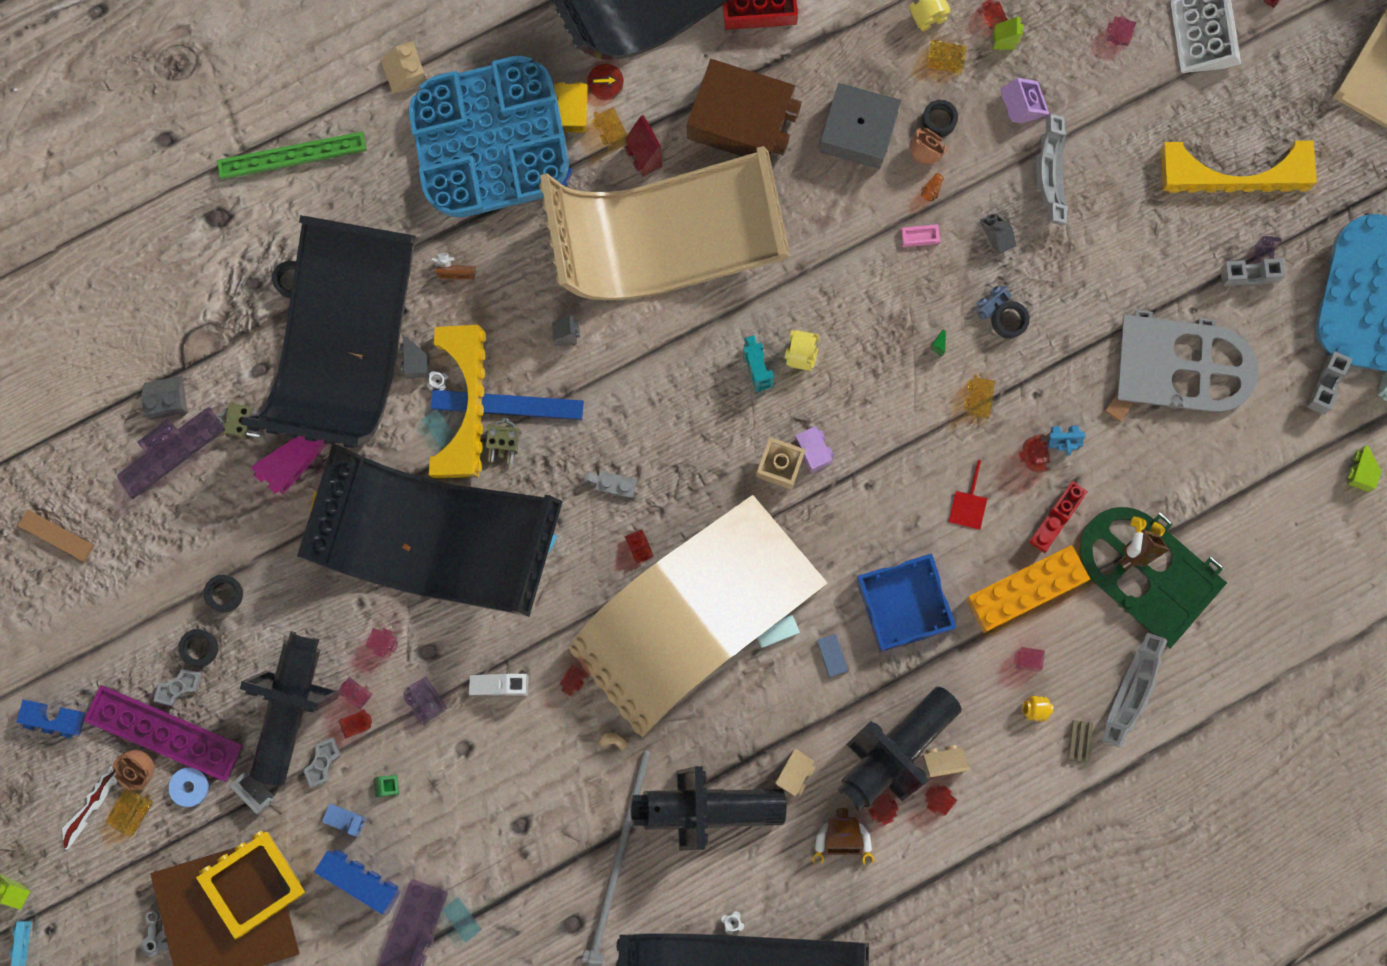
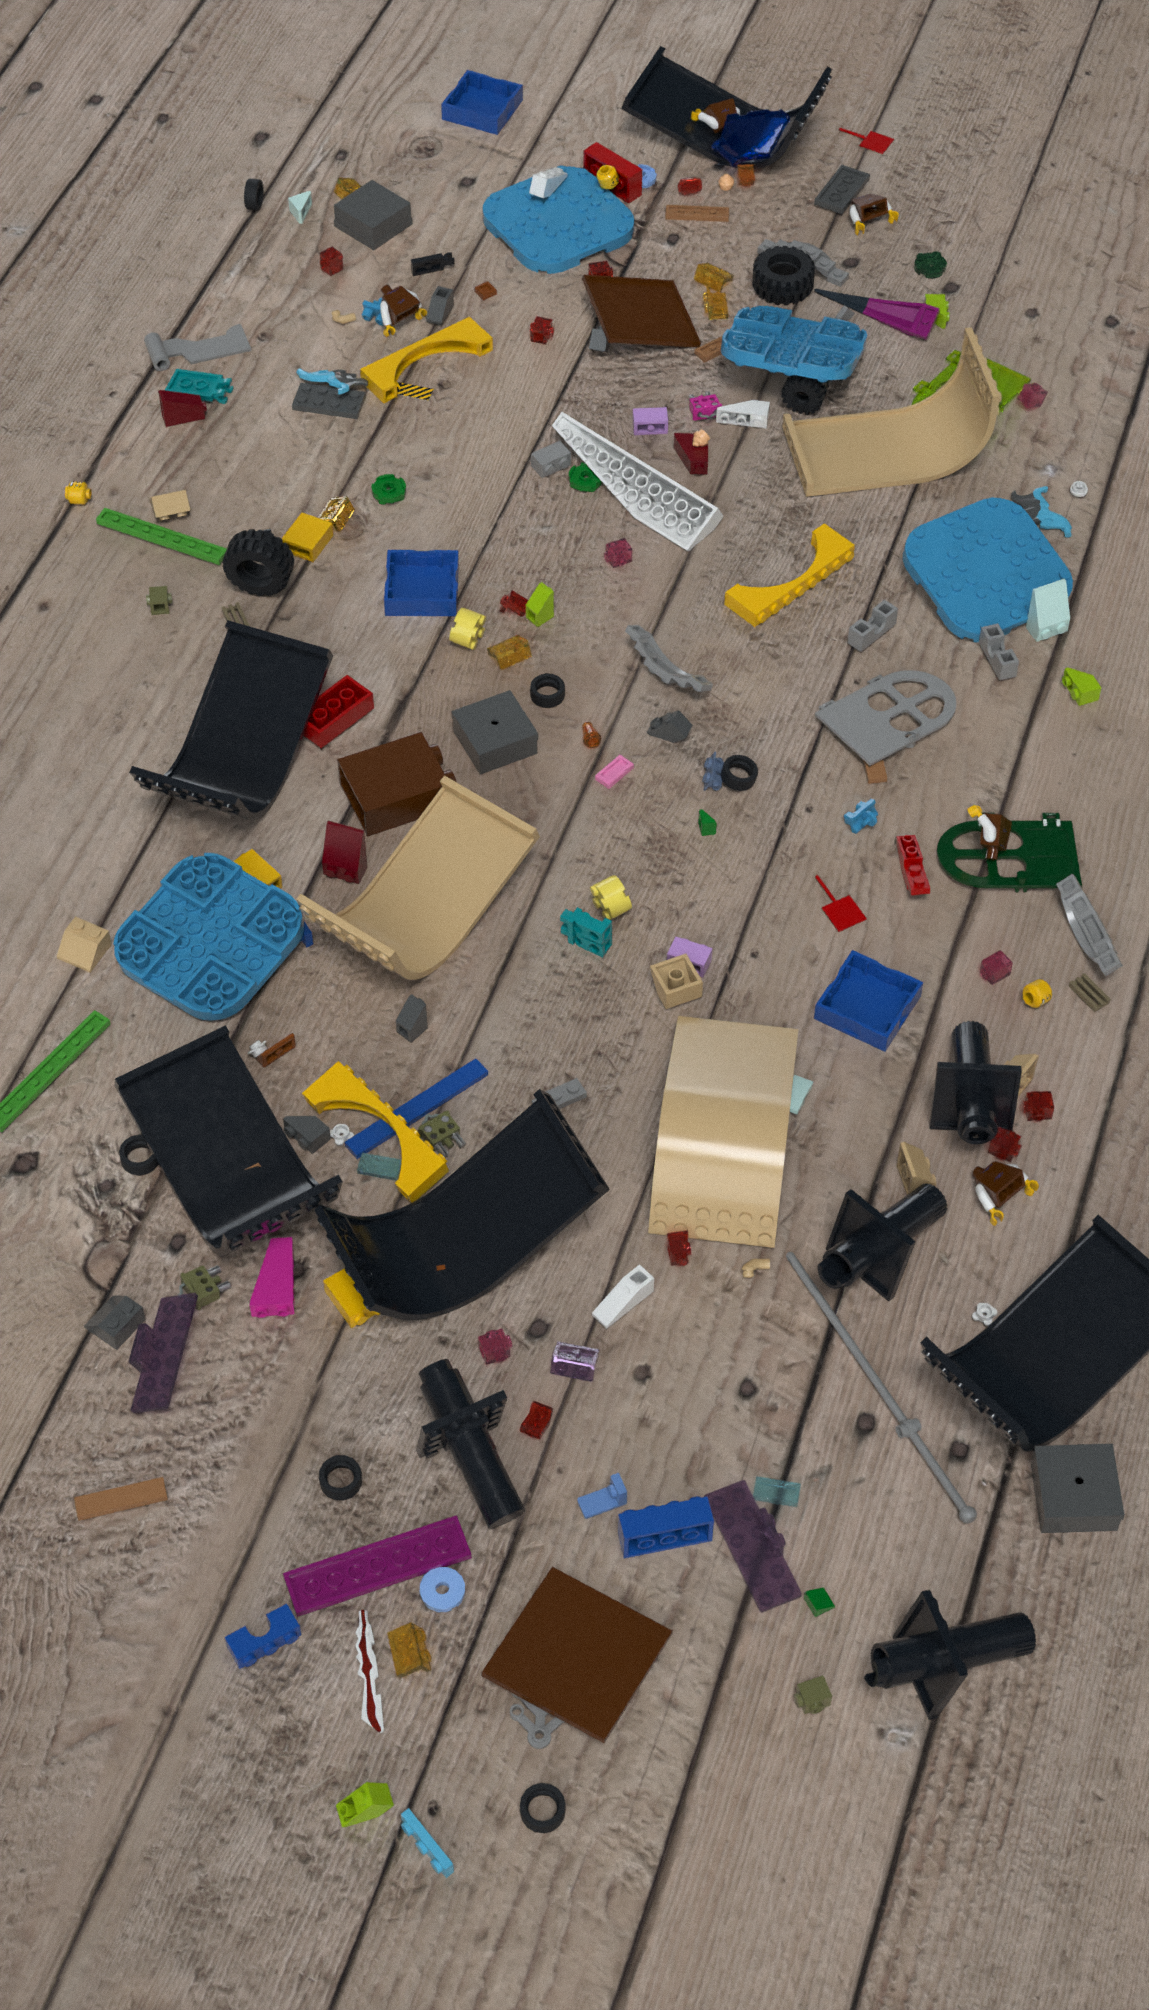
camera: 45 degrees left, 25 degrees down
nougat cylinder [112,750,155,790] -> none
light grey tile [153,668,203,707] -> none
yellow piece [196,831,307,939] -> none
black tyre [203,575,243,613] -> none
light grey hinge [230,771,277,814] -> none
light grey tile [303,737,341,789] -> none
clear pink brick [337,677,372,710] -> none
green slope [374,775,399,798] -> none
clear red tile [587,64,624,100] -> none
clear yellow bracket [592,107,627,150] -> none
clear red bracket [624,529,653,564] -> none
sand blue tile [817,634,848,677] -> none
nougat cylinder [909,128,947,165] -> none
clear yellow bracket [964,375,995,419] -> none
light orange brick [965,545,1090,634] -> none
lavender slope [1000,78,1049,123] -> none
clear red cylinder [1019,434,1051,473] -> none
clear purple bracket [1254,236,1281,264] -> none

